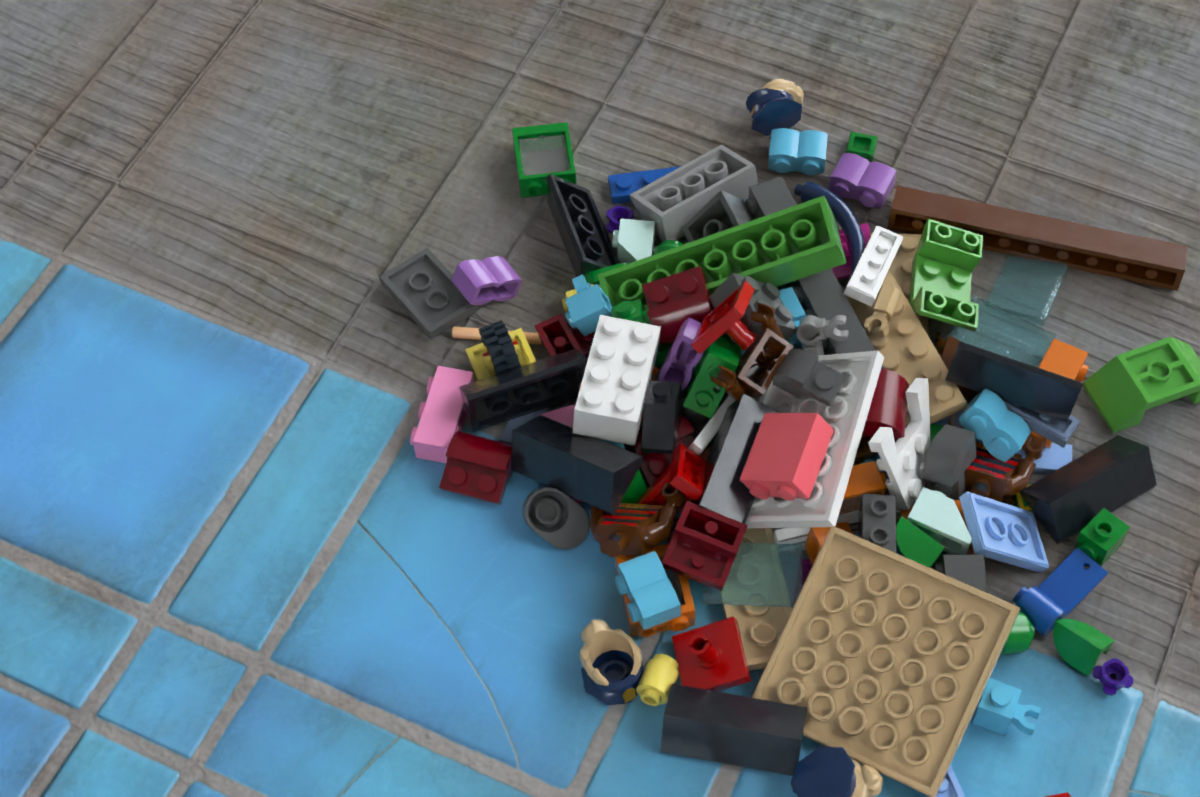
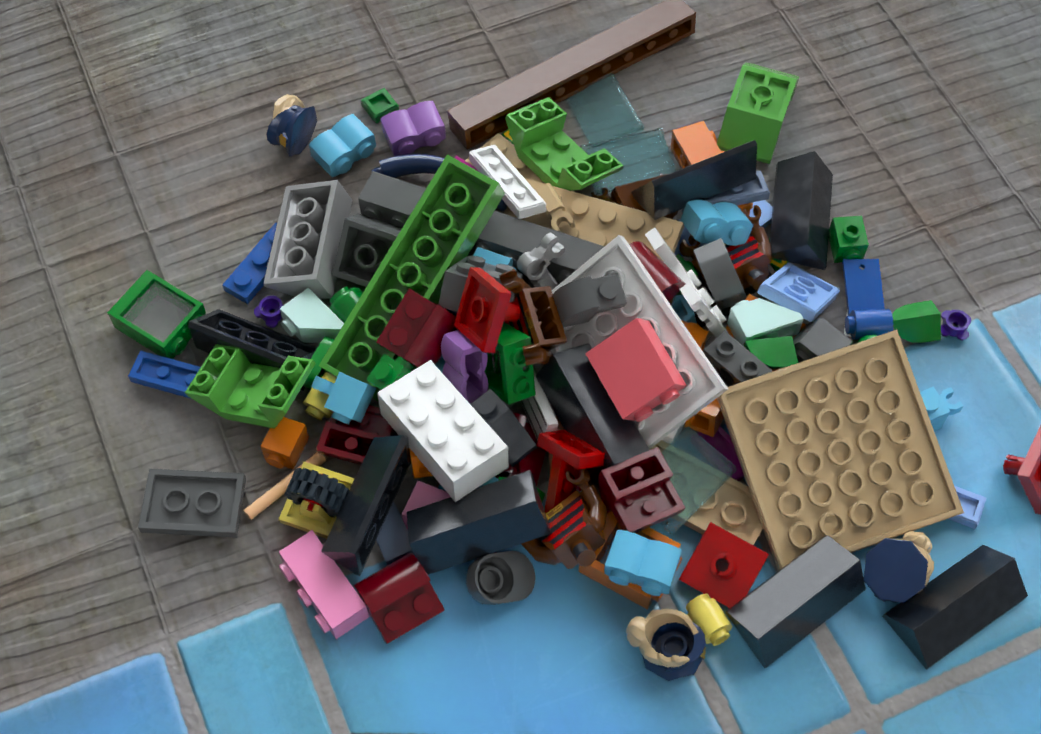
camera: 50 degrees left, 5 degrees up
medium lavender brick [451,256,523,305] -> none
none -> blue plate [128,350,201,399]
none -> bright green slope [185,344,316,429]
none -> orange brick [260,417,309,470]

